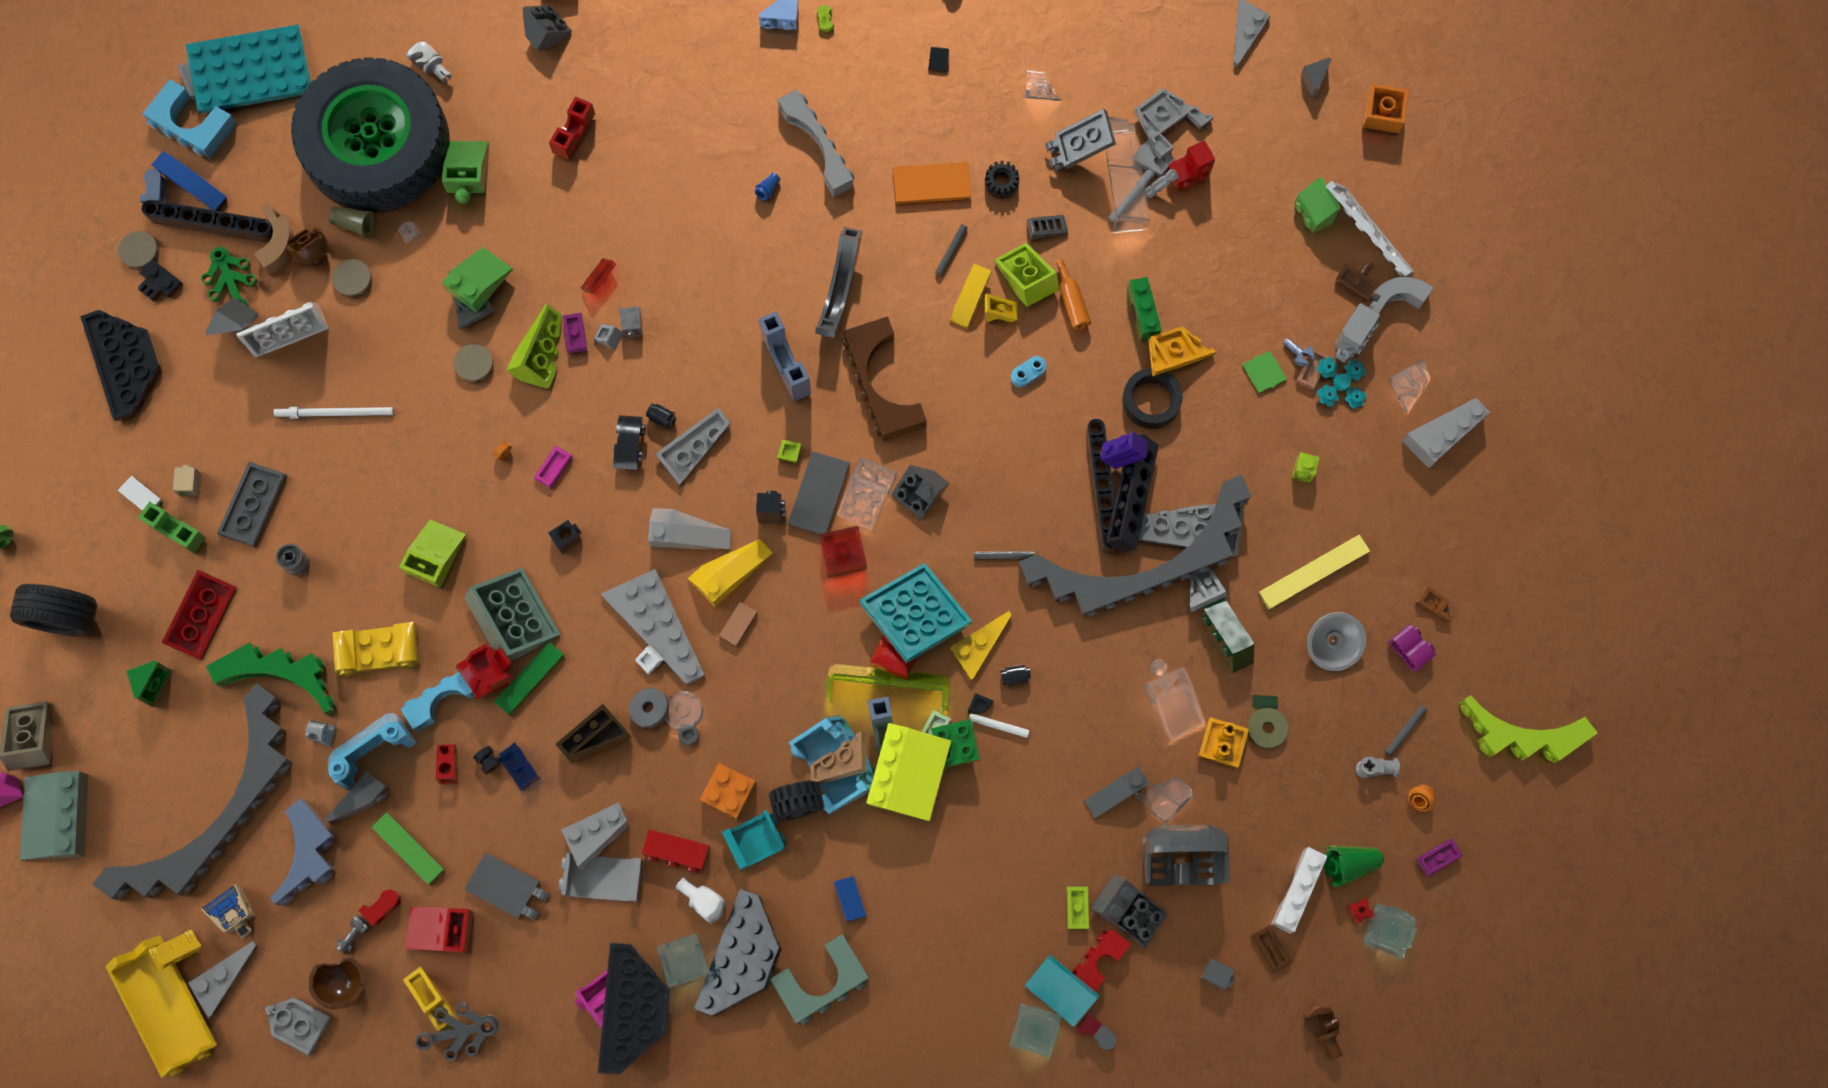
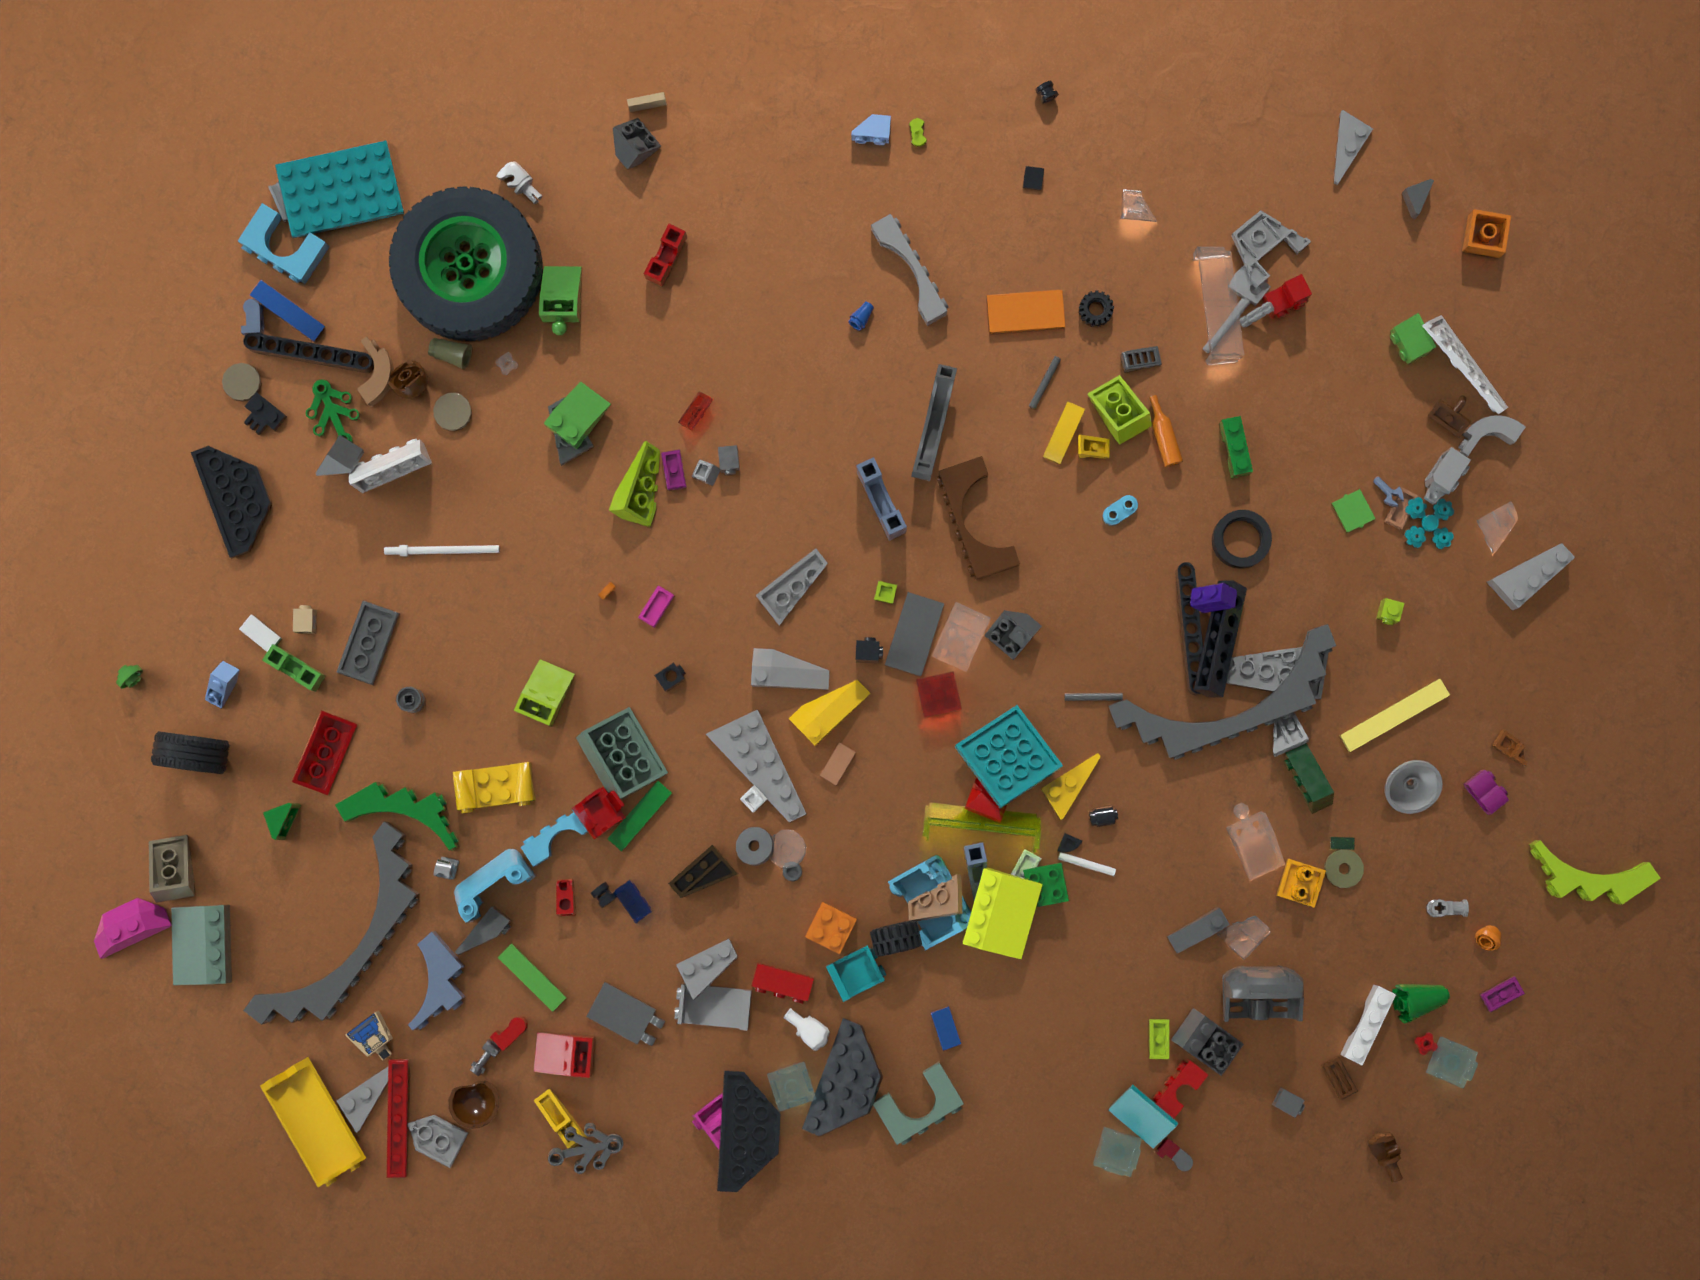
camera: 10 degrees right, 10 degrees up
yellow hinge [148,930,201,972] -> none
dark tan tile [454,344,493,382] -> none
black brick [613,415,646,470] -> none
black brick [646,403,676,429] -> none
tile [1045,109,1116,170] -> none
light orange wing [1149,326,1216,376] -> none
dark grey bar [1385,705,1427,757] -> none
none -> light blue slope [205,661,239,708]
none -> red tile [386,1059,409,1178]

